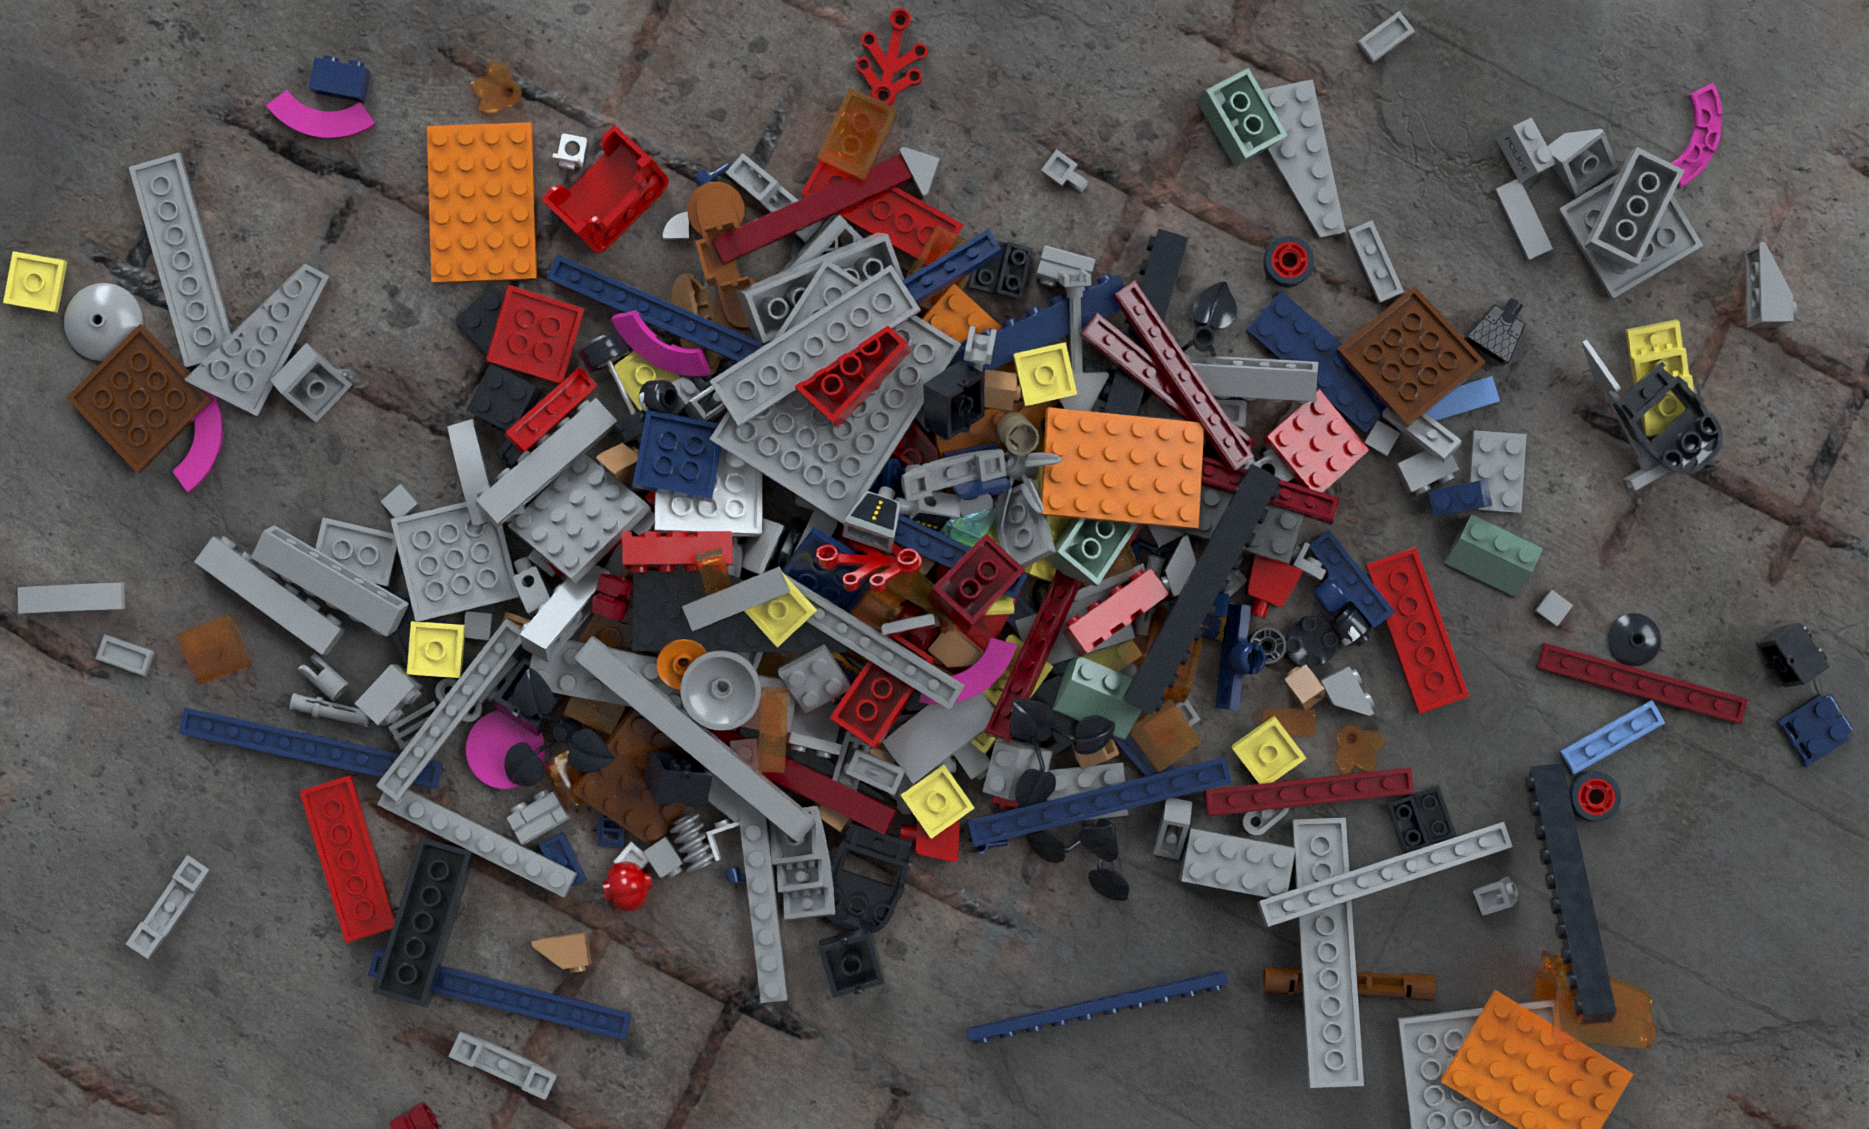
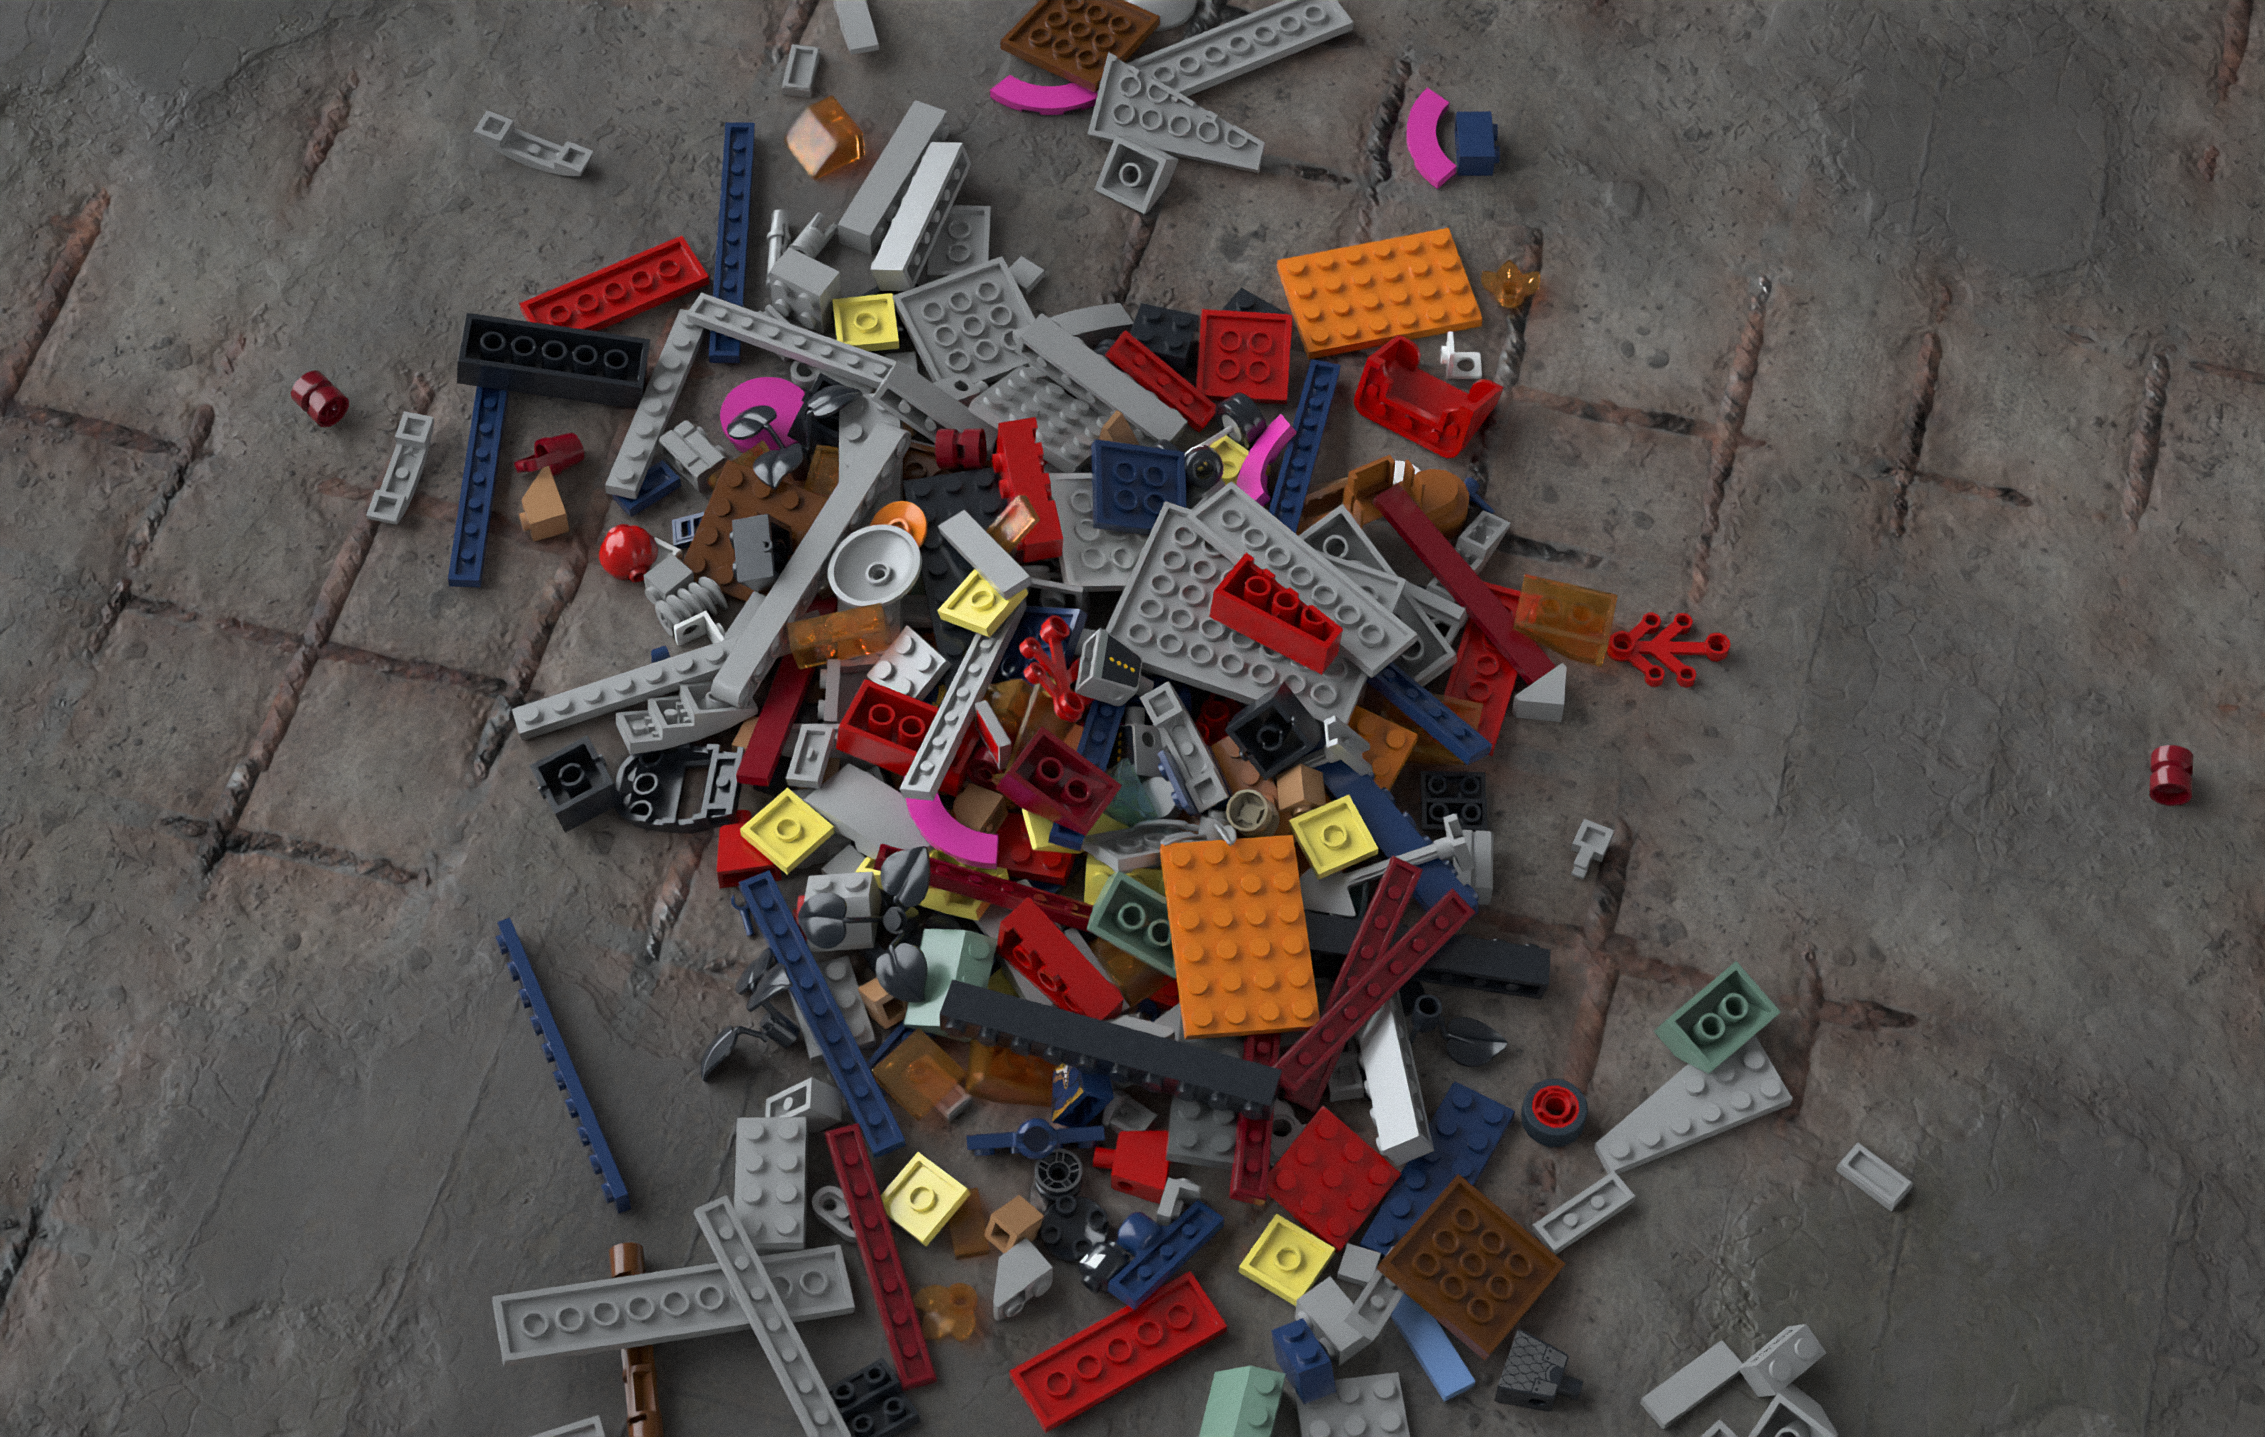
camera: 75 degrees right, 30 degrees down
none -> dark red piece [514,432,584,477]
none -> light yellow plate [1239,1213,1335,1306]

